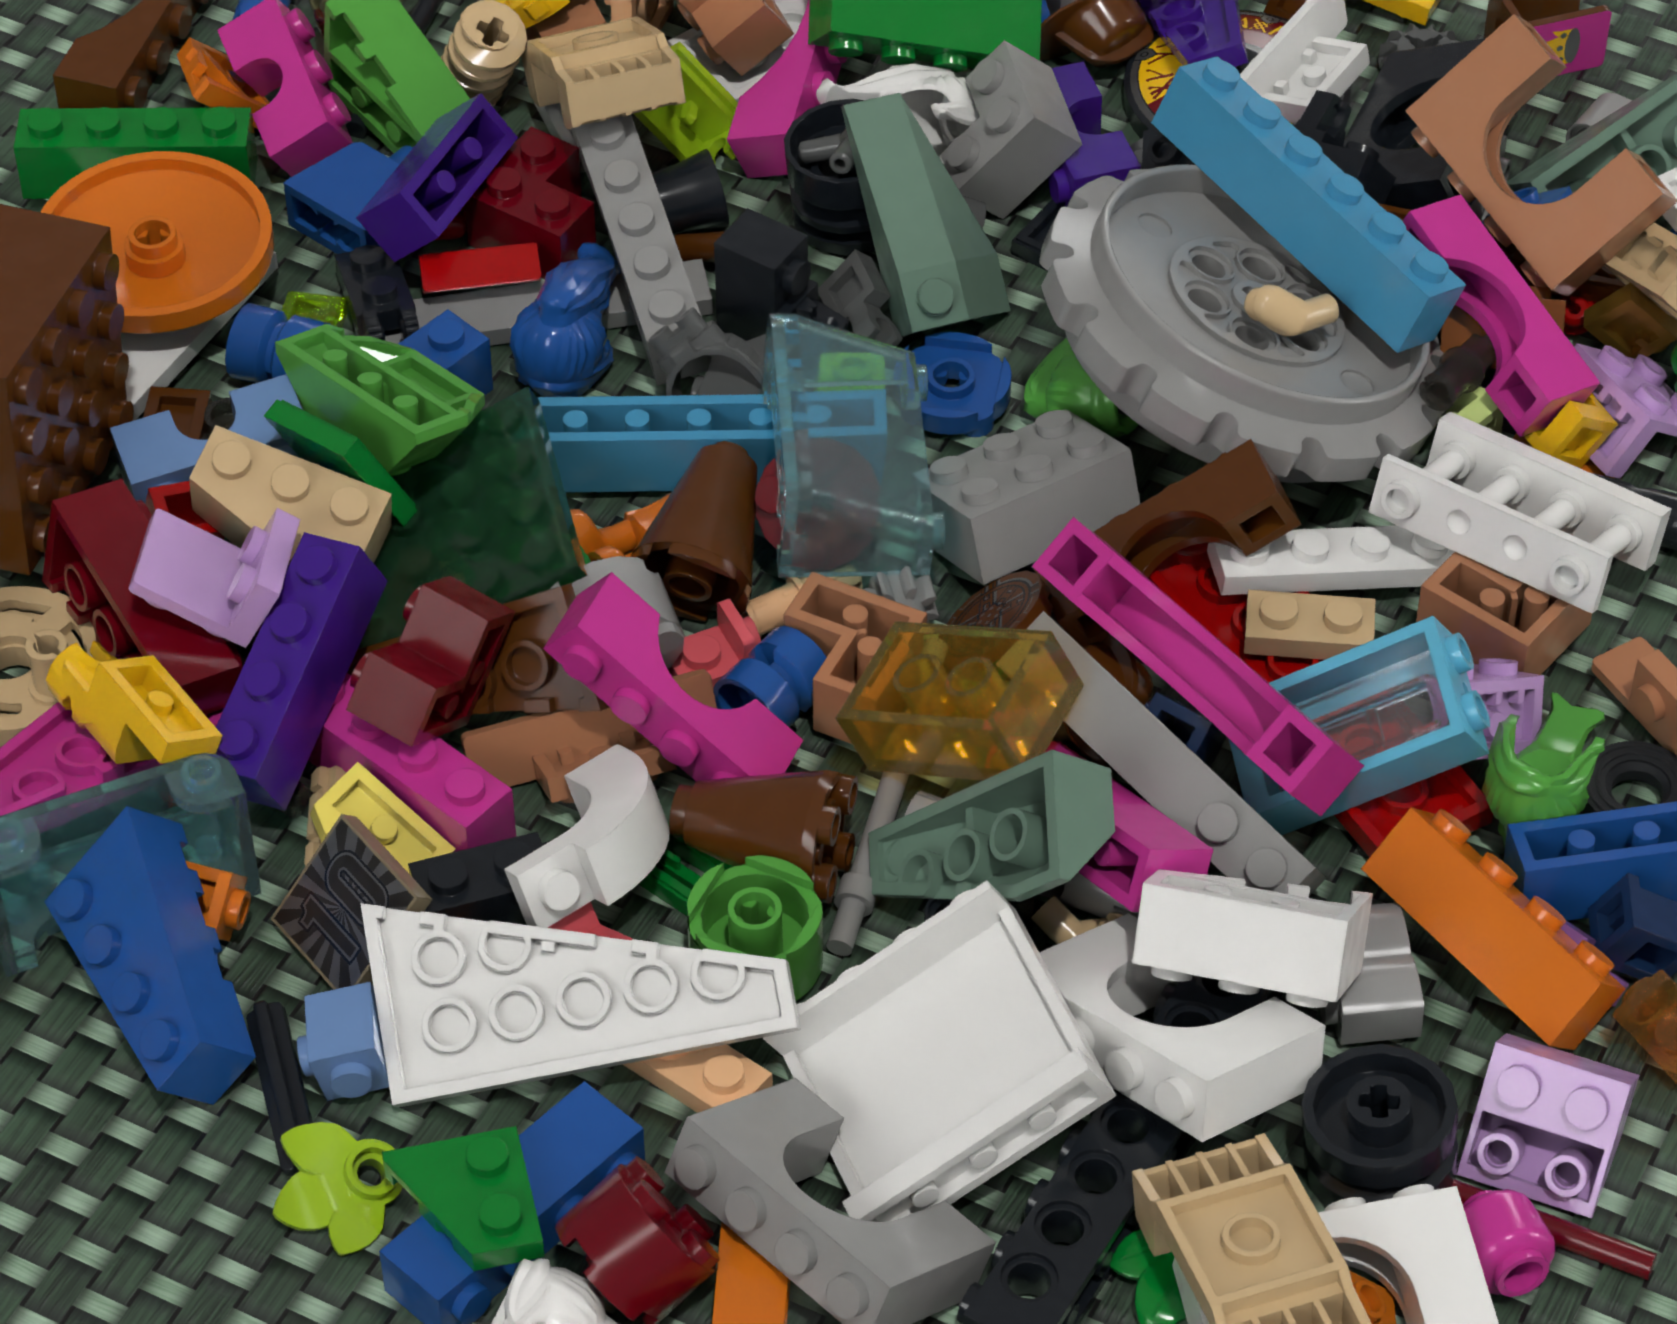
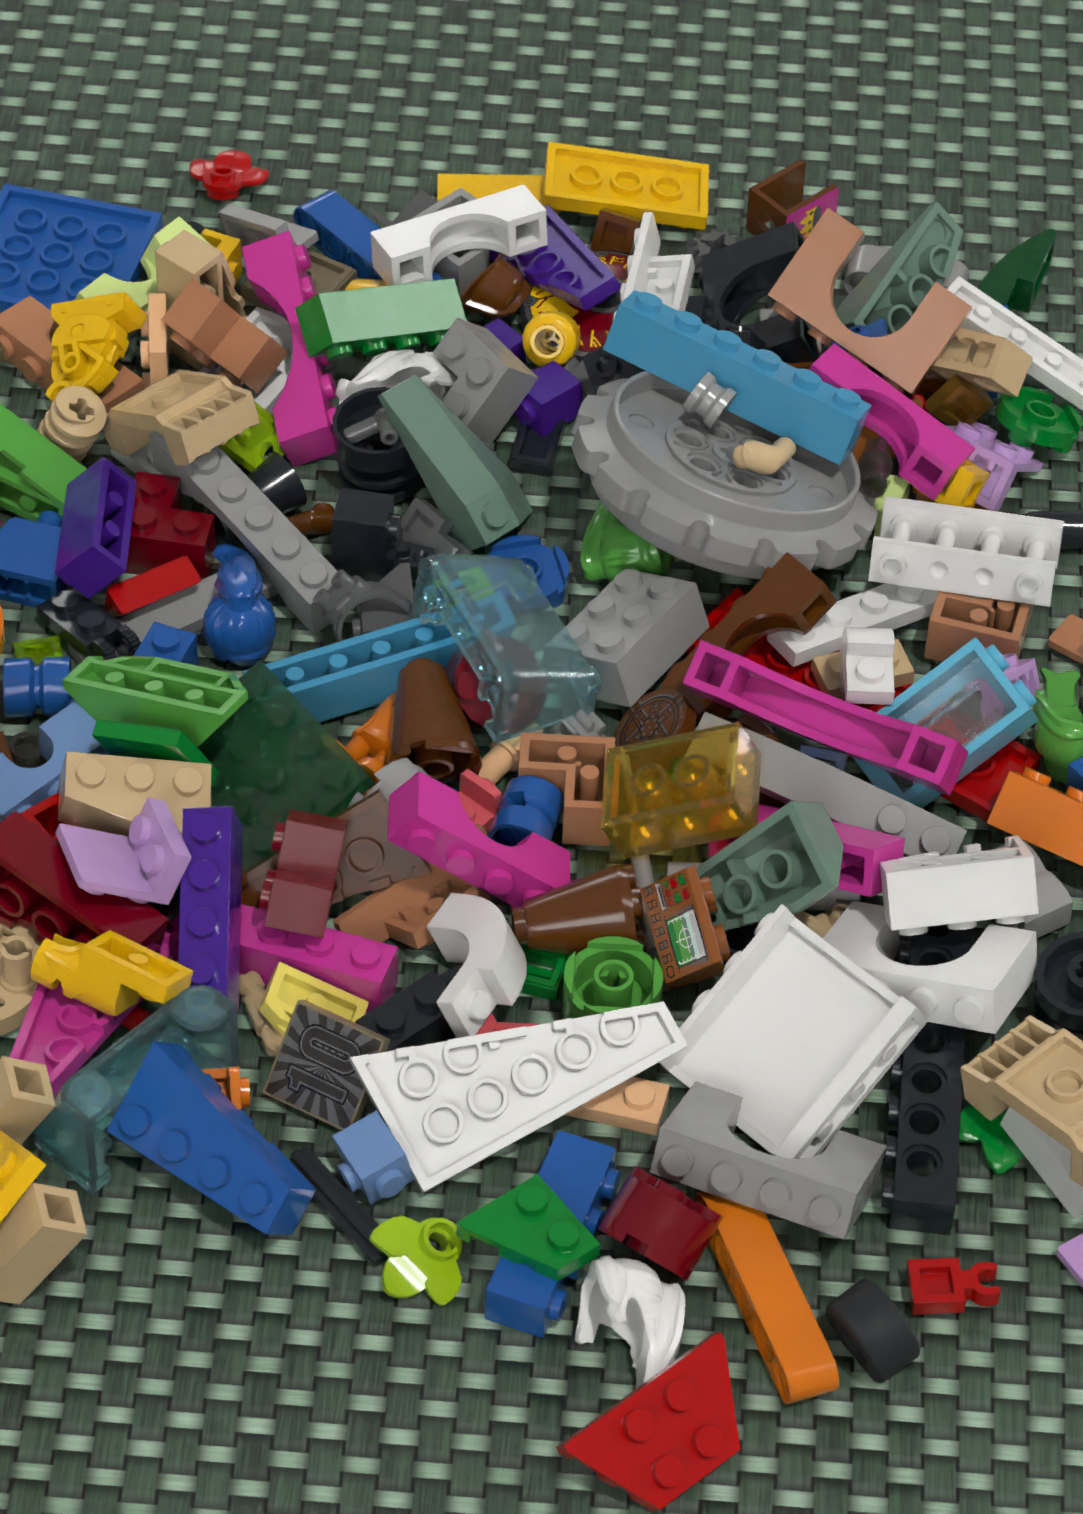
camera: 25 degrees left, 0 degrees up
none -> yellow head [522,311,581,367]
none -> dark orange slope [640,865,731,990]
none -> light grey wheel [682,372,737,429]
none -> white brick [839,627,895,705]

